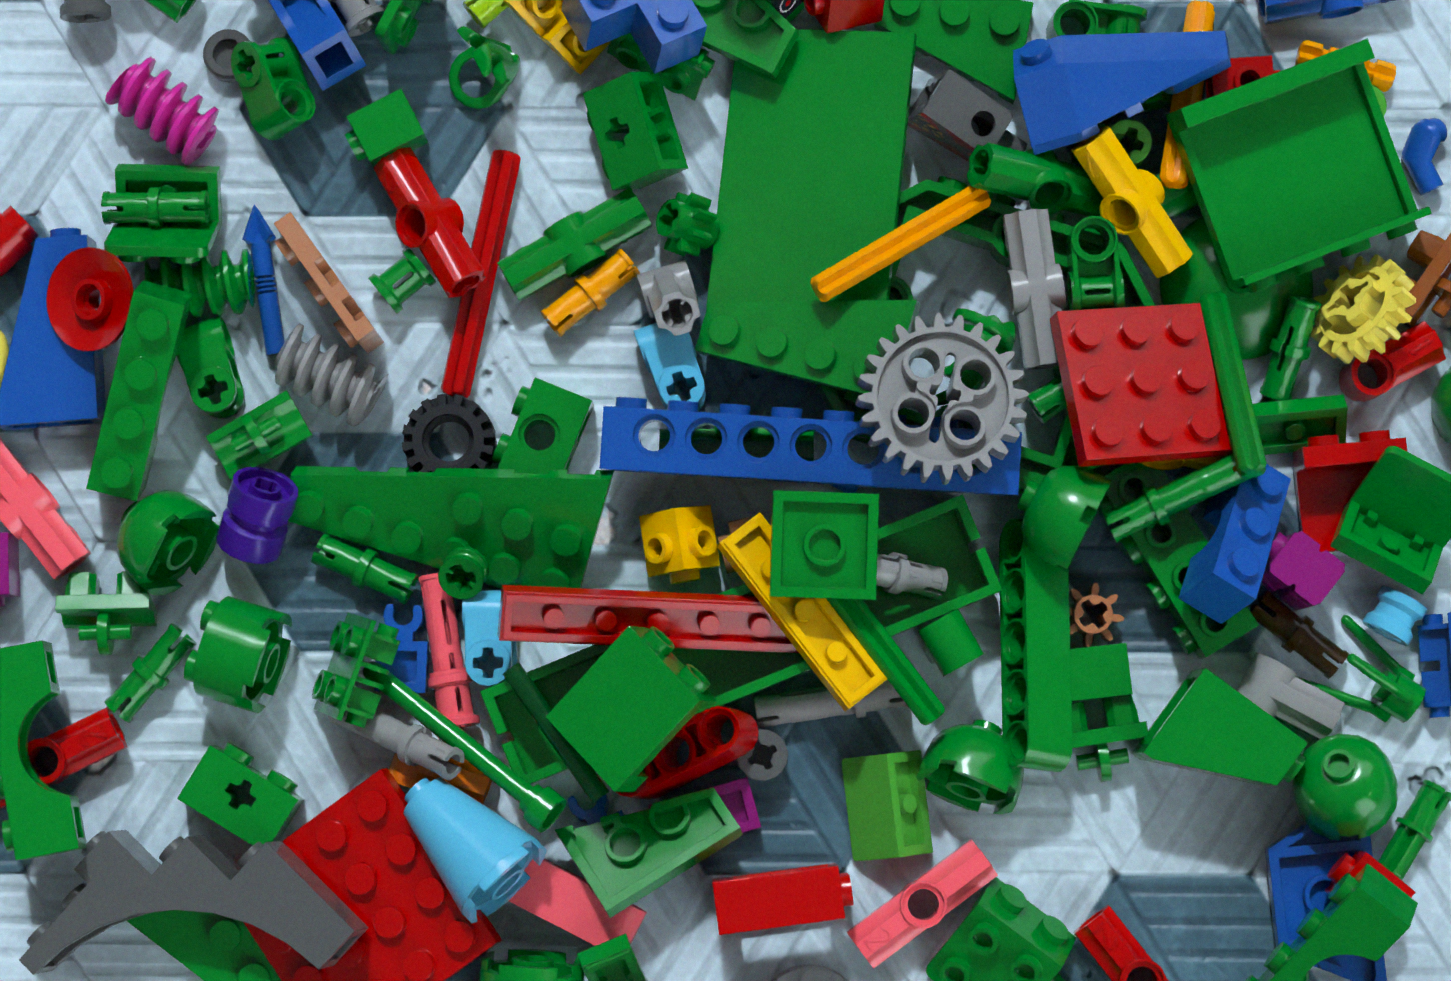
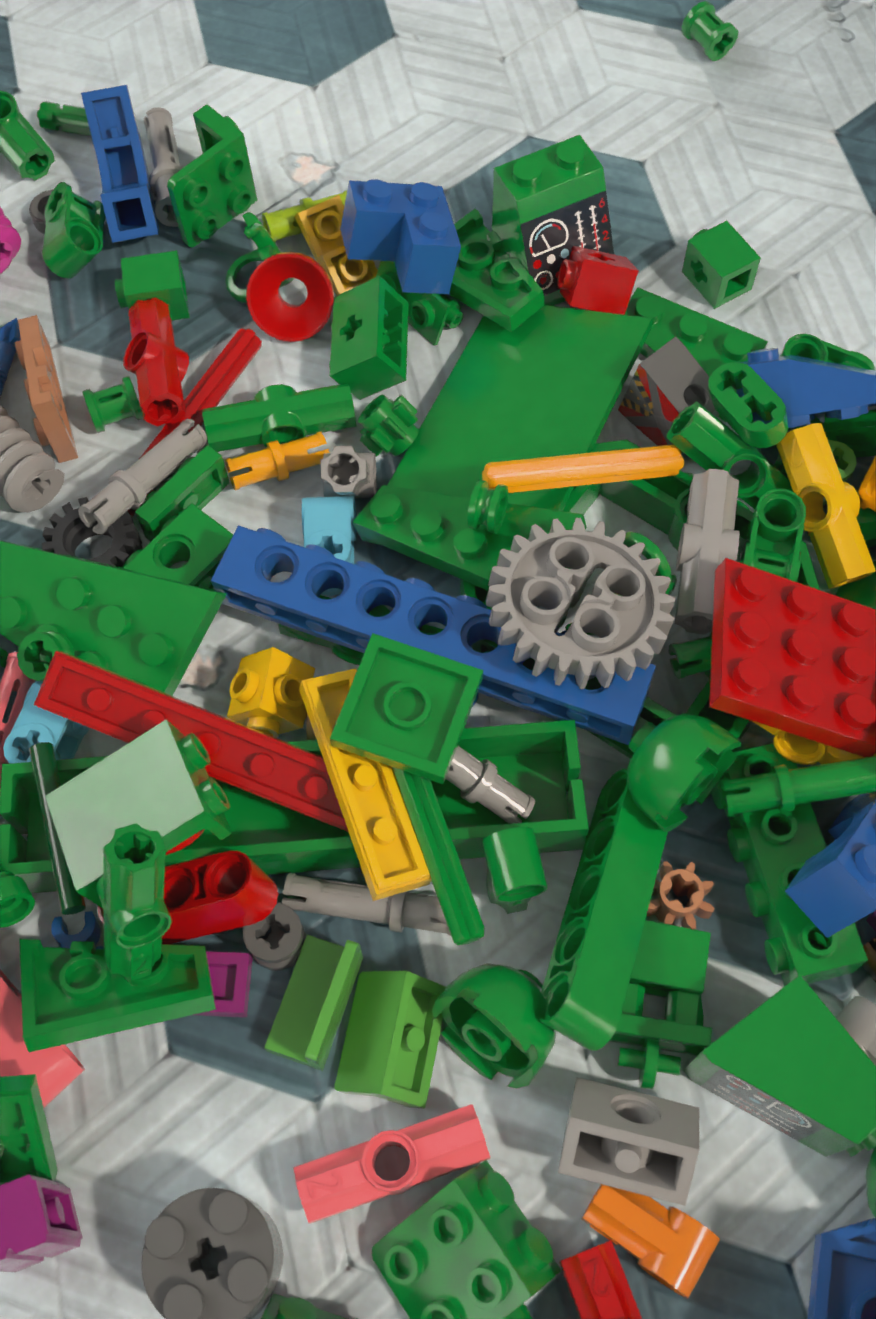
camera: 20 degrees right, 20 degrees down
red window [712,863,854,935] -> none
none -> light grey pin [78,419,208,534]
none -> green piece [96,823,172,981]
none -> green plate [135,445,230,542]
none -> red piece [246,252,334,342]
none -> bright green panel [264,935,363,1071]
none -> green bush [467,480,508,534]
none -> light grey brick [558,1077,699,1206]
none -> orange piece [581,1184,720,1299]
none -> green beam [708,362,788,448]

